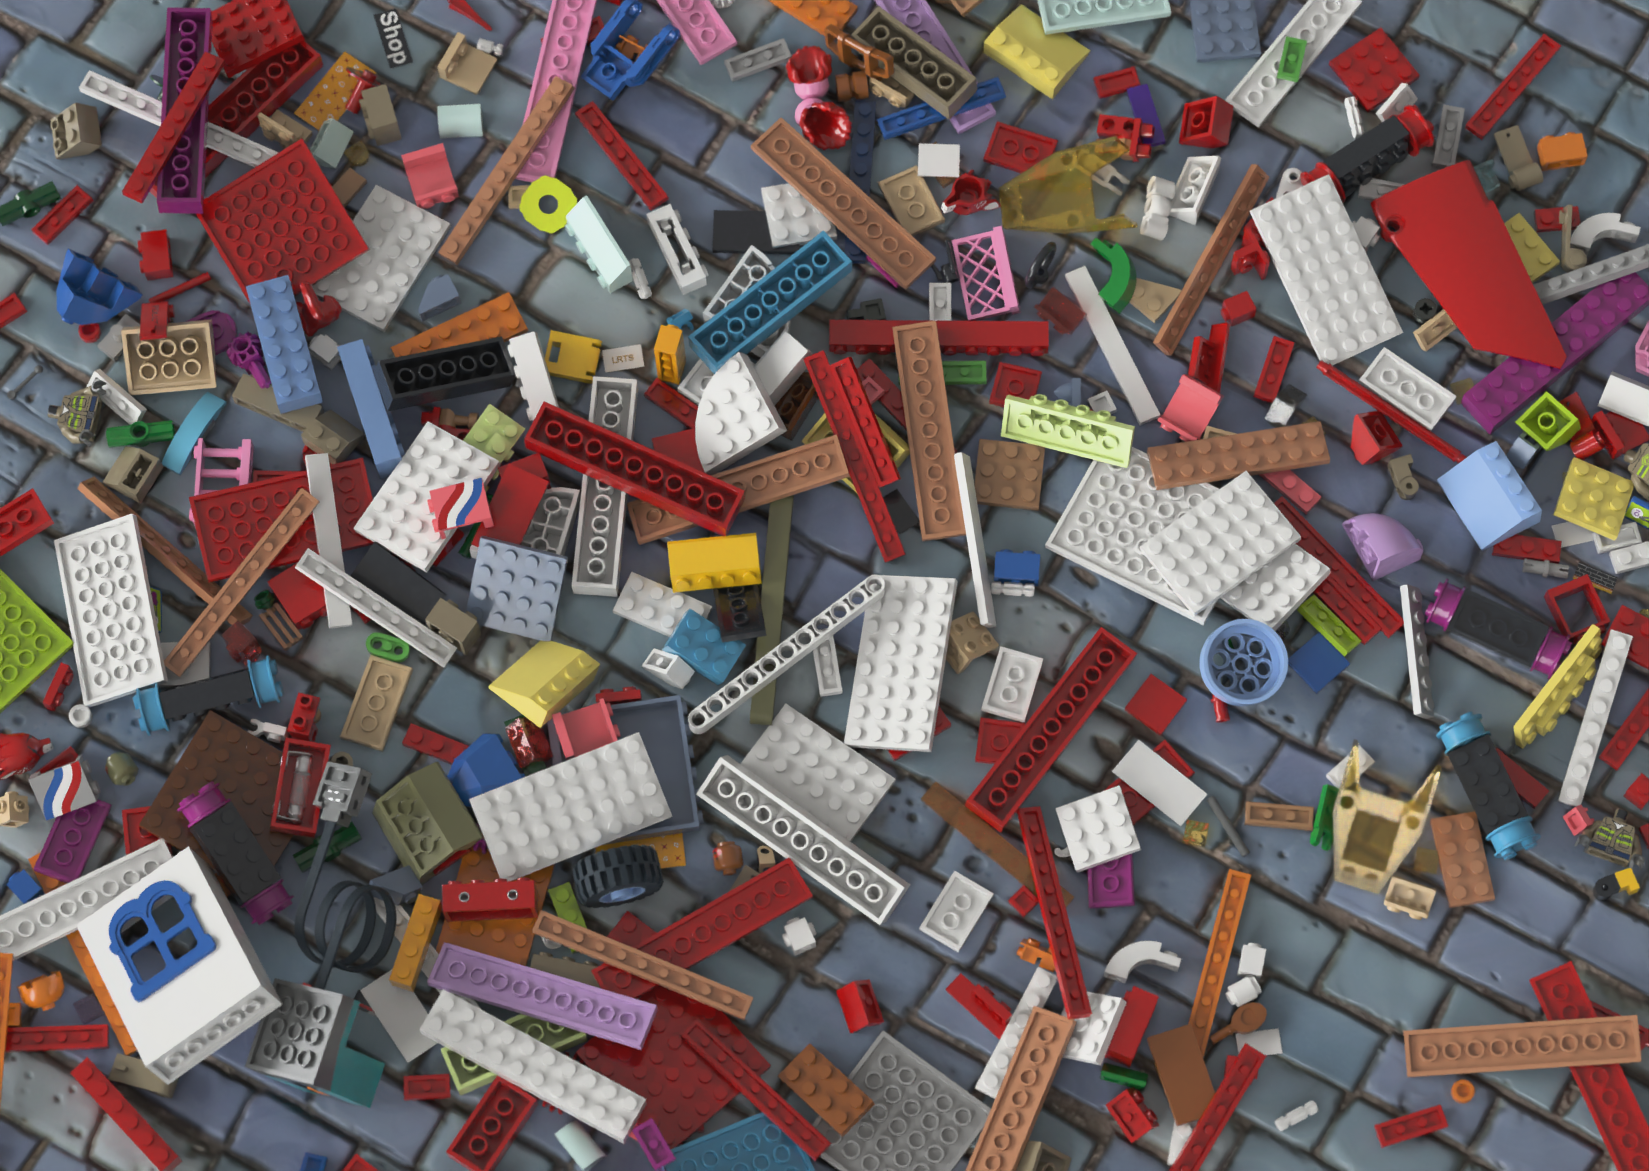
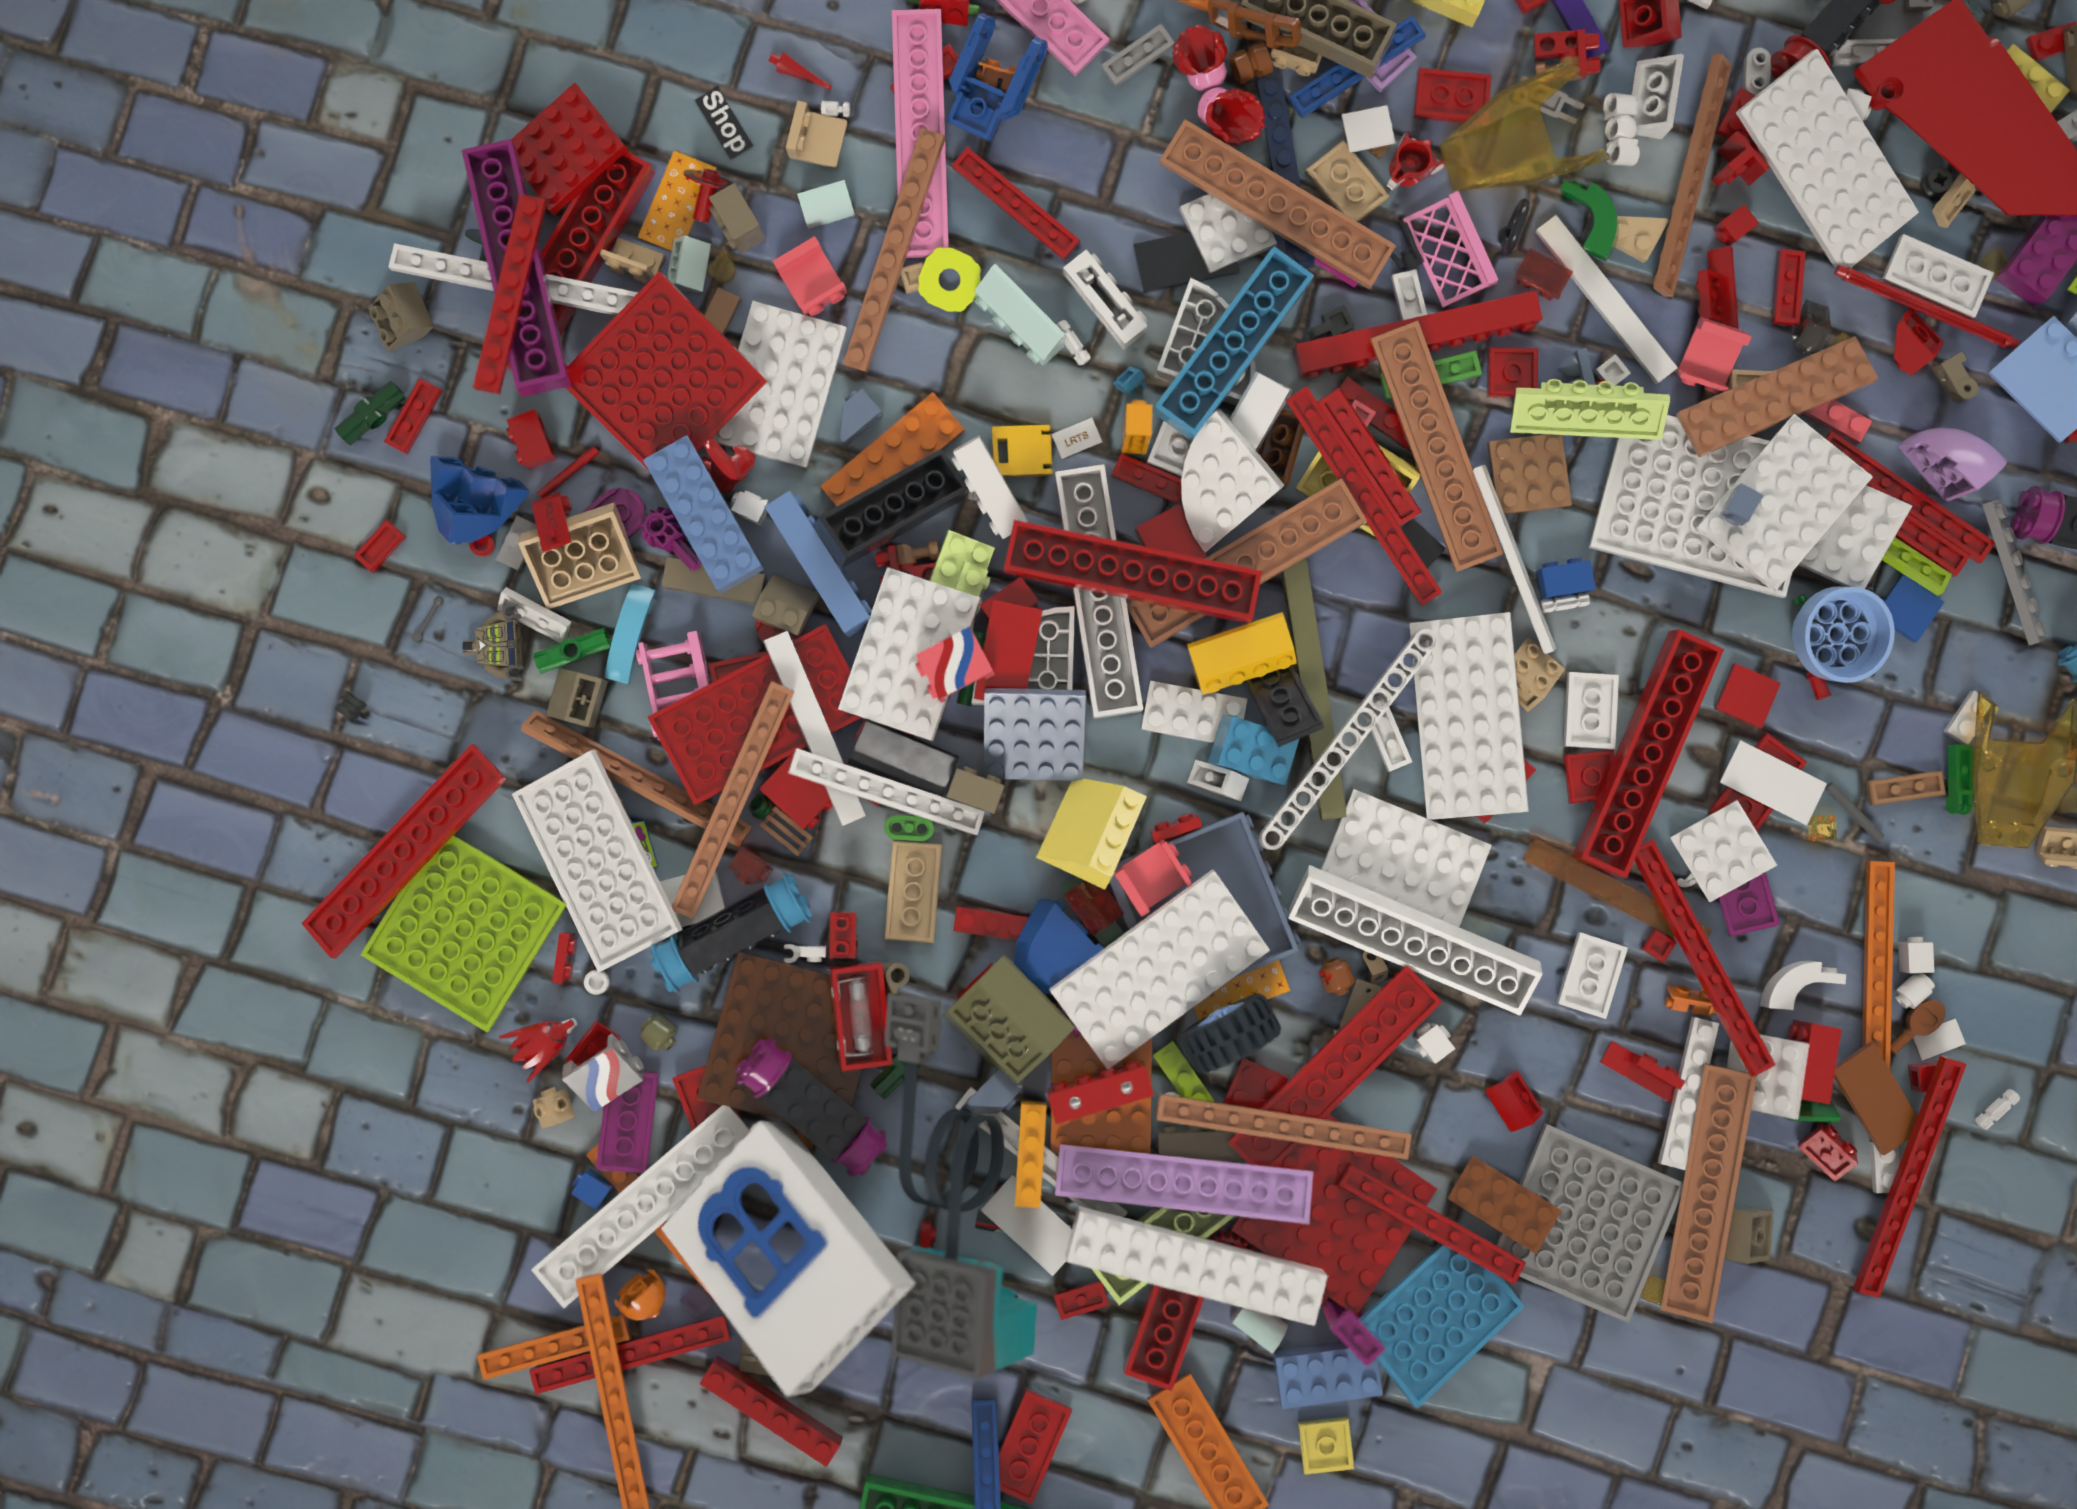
camera: 20 degrees left, 15 degrees up
none -> sand blue brick [1720,483,1764,526]

